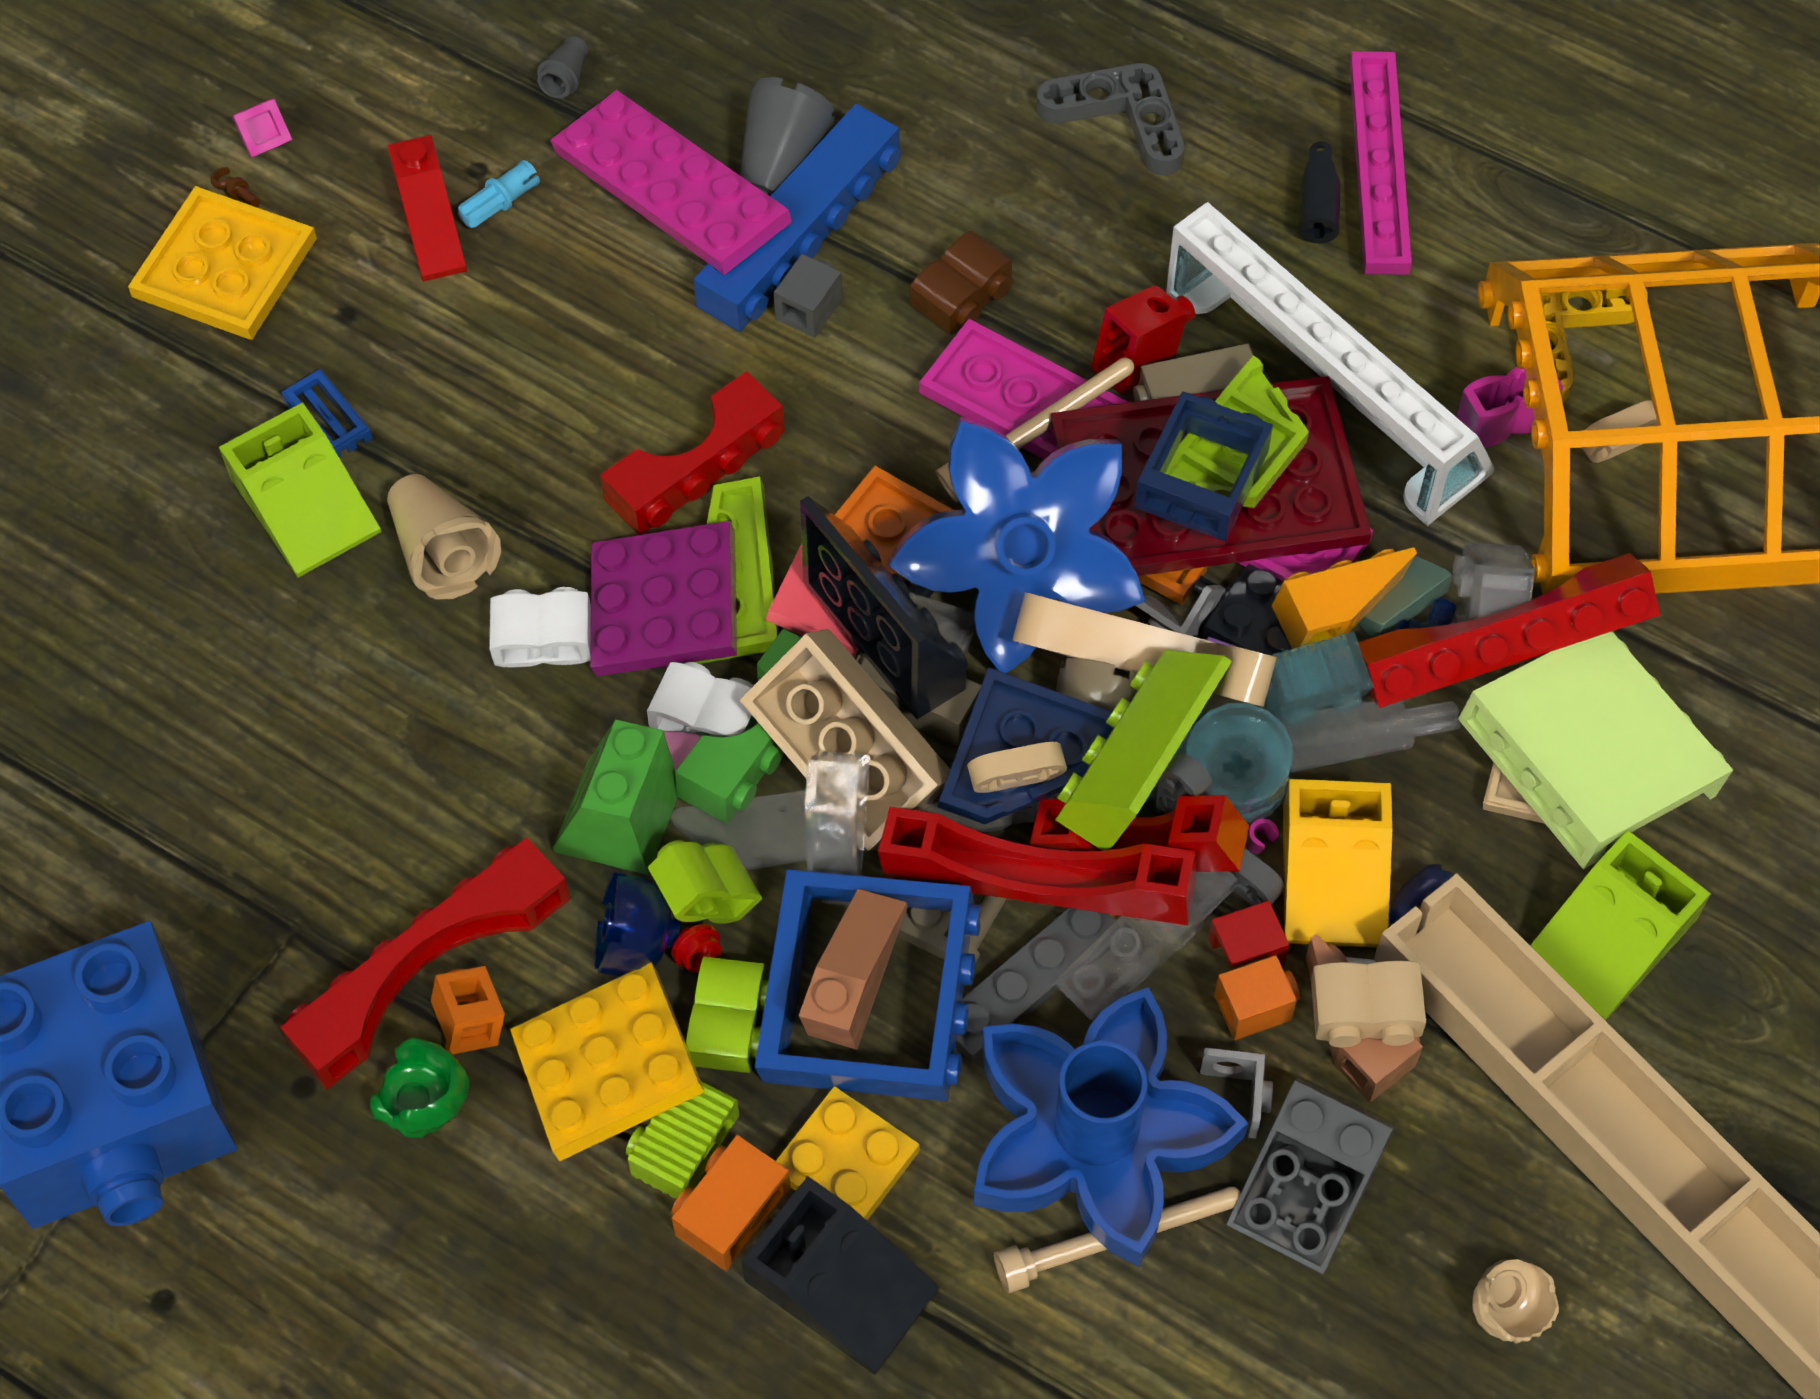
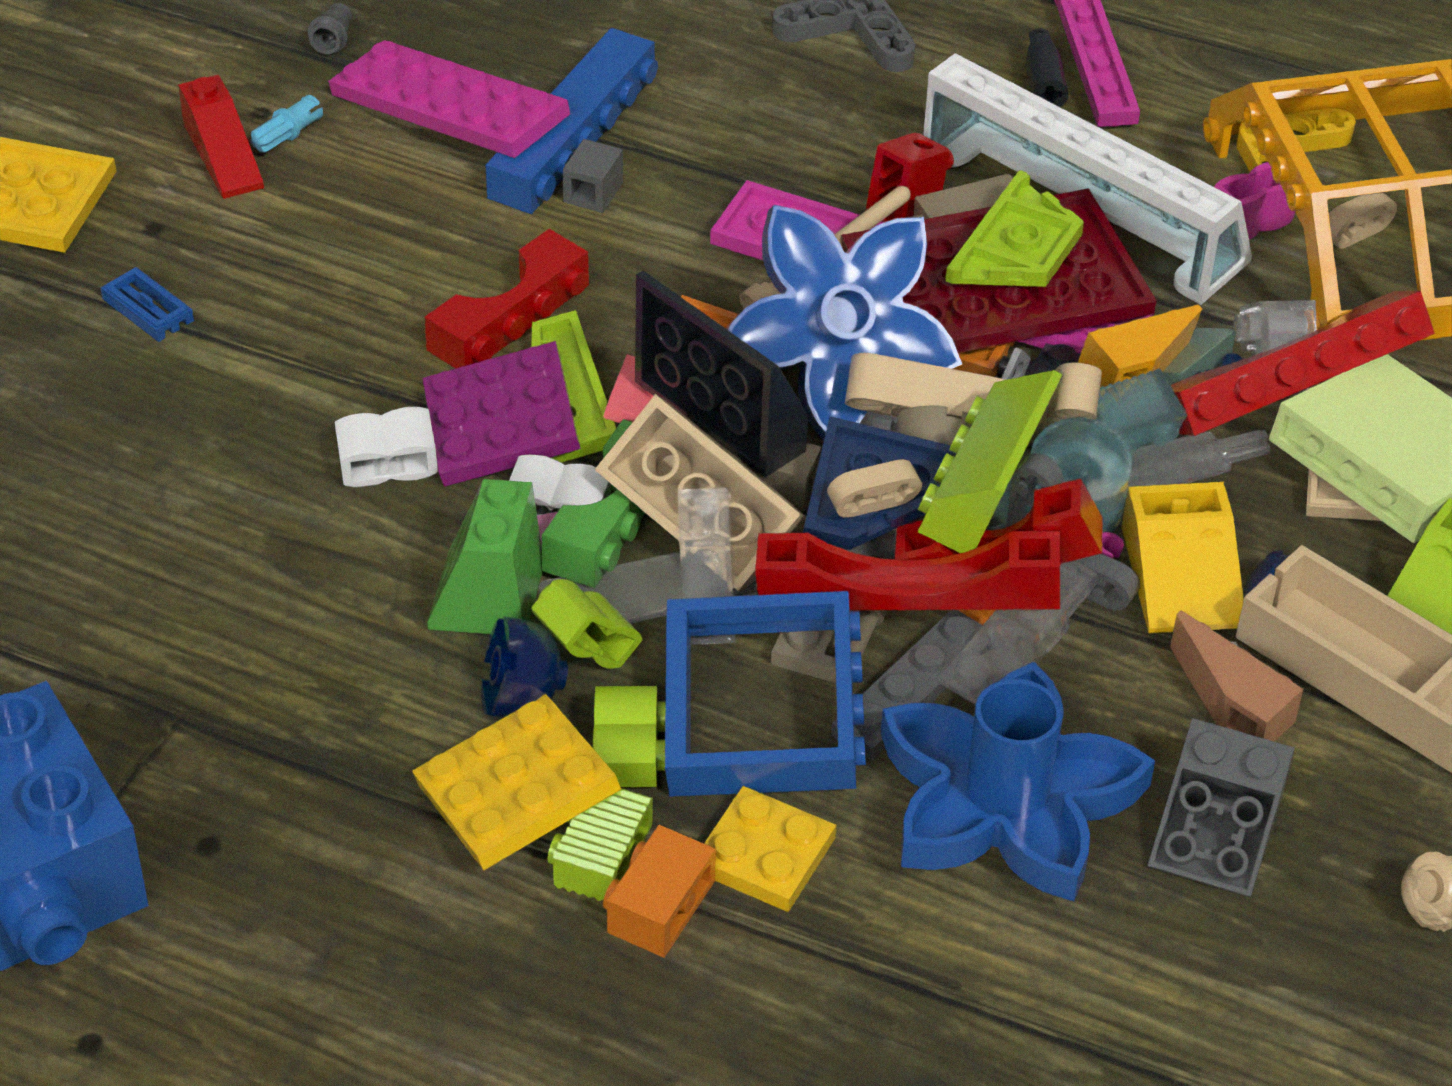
camera: 10 degrees left, 15 degrees down
reddish brown hand [211,167,261,207] -> none
lime slope [219,402,381,578] -> none
dark pink plate [231,98,292,157] -> none
red arch [280,837,570,1090] -> none
green hair [370,1037,469,1138] -> none
tan cone [387,474,501,600] -> none
orange brick [431,966,505,1055] -> none
red plate [671,924,722,972] -> none
dark grey cone [740,77,835,196] -> none
black slope [741,1176,940,1375] -> none
nougat slope [799,889,908,1050] -> none
reddish brown brick [910,231,1013,335] -> none
tan piece [994,1187,1241,1294] -> none
dark blue window [1135,391,1273,542] -> none
light grey bracket [1200,1048,1273,1139] -> none
red panel [1208,901,1289,967] -> none
orange brick [1214,955,1300,1041] -> none
tan brick [1311,961,1426,1047] -> none

